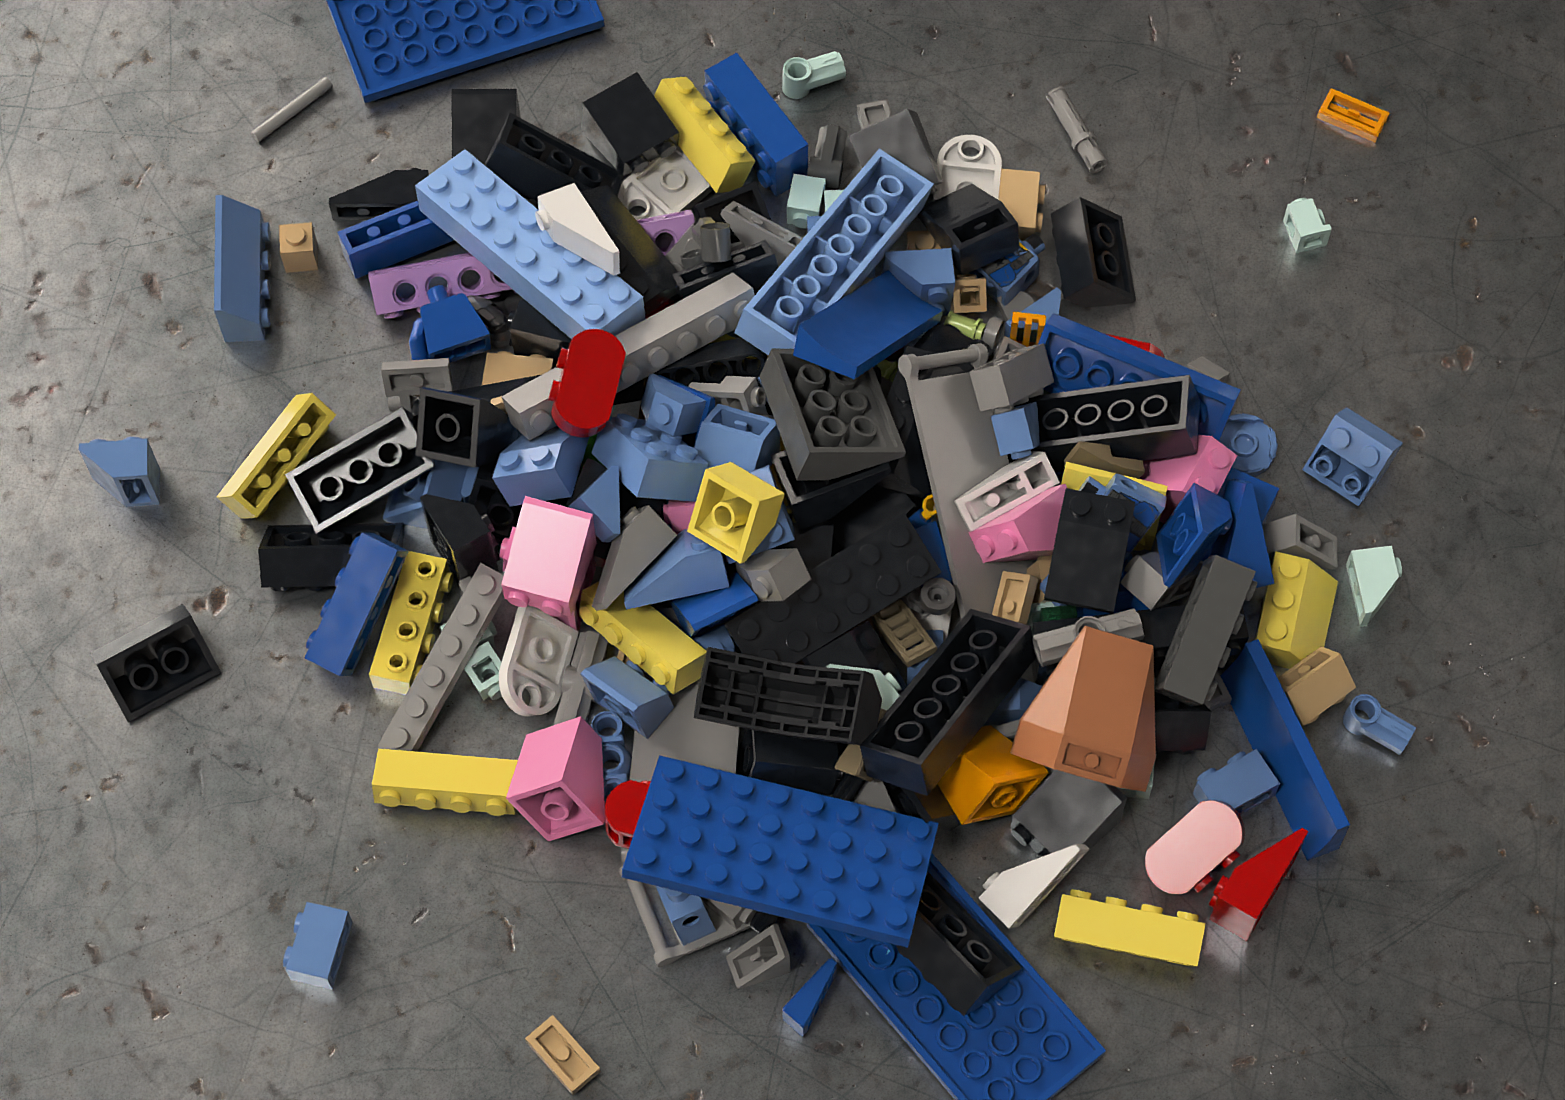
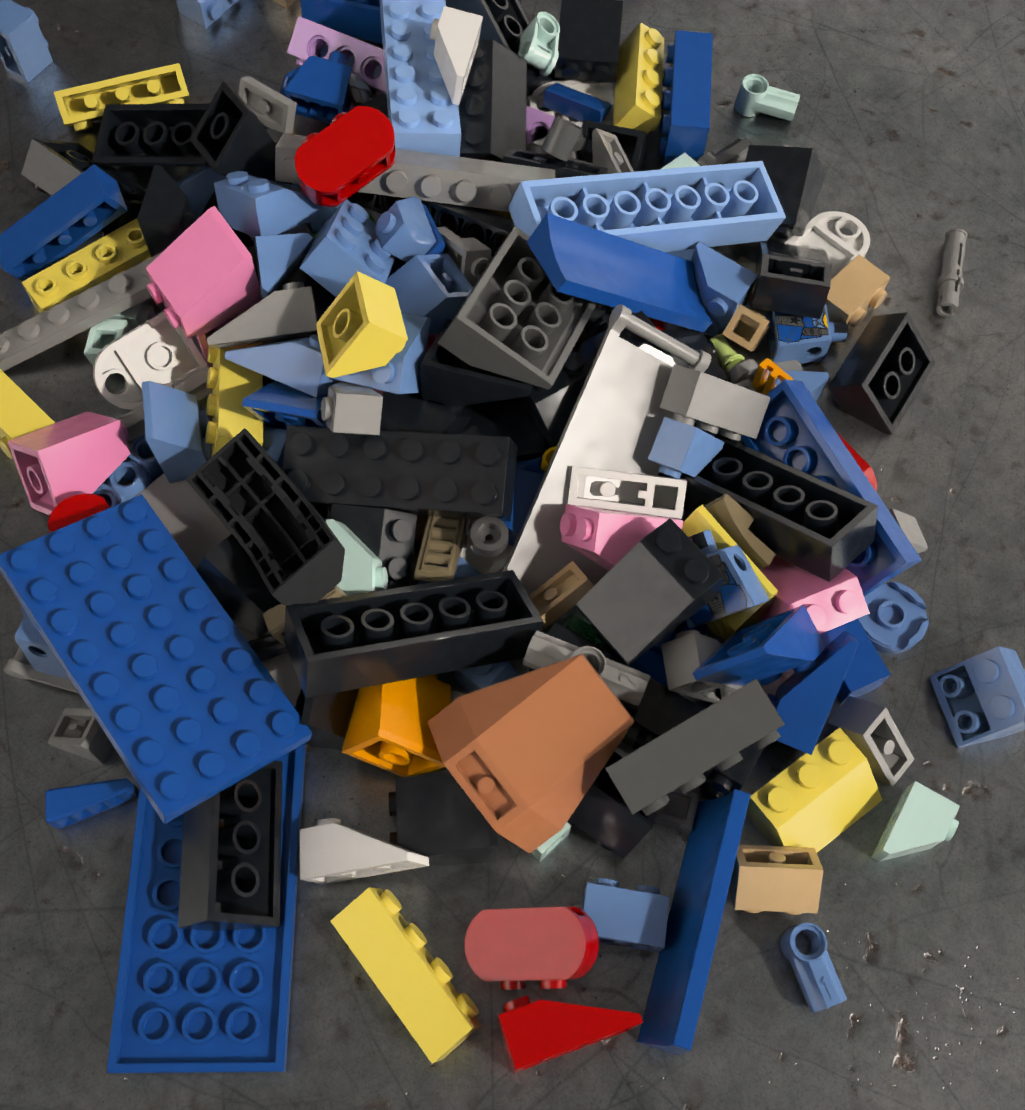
camera: 35 degrees right, 0 degrees up
none -> light aqua piece [518,12,560,77]
none -> blue slope [543,83,612,123]

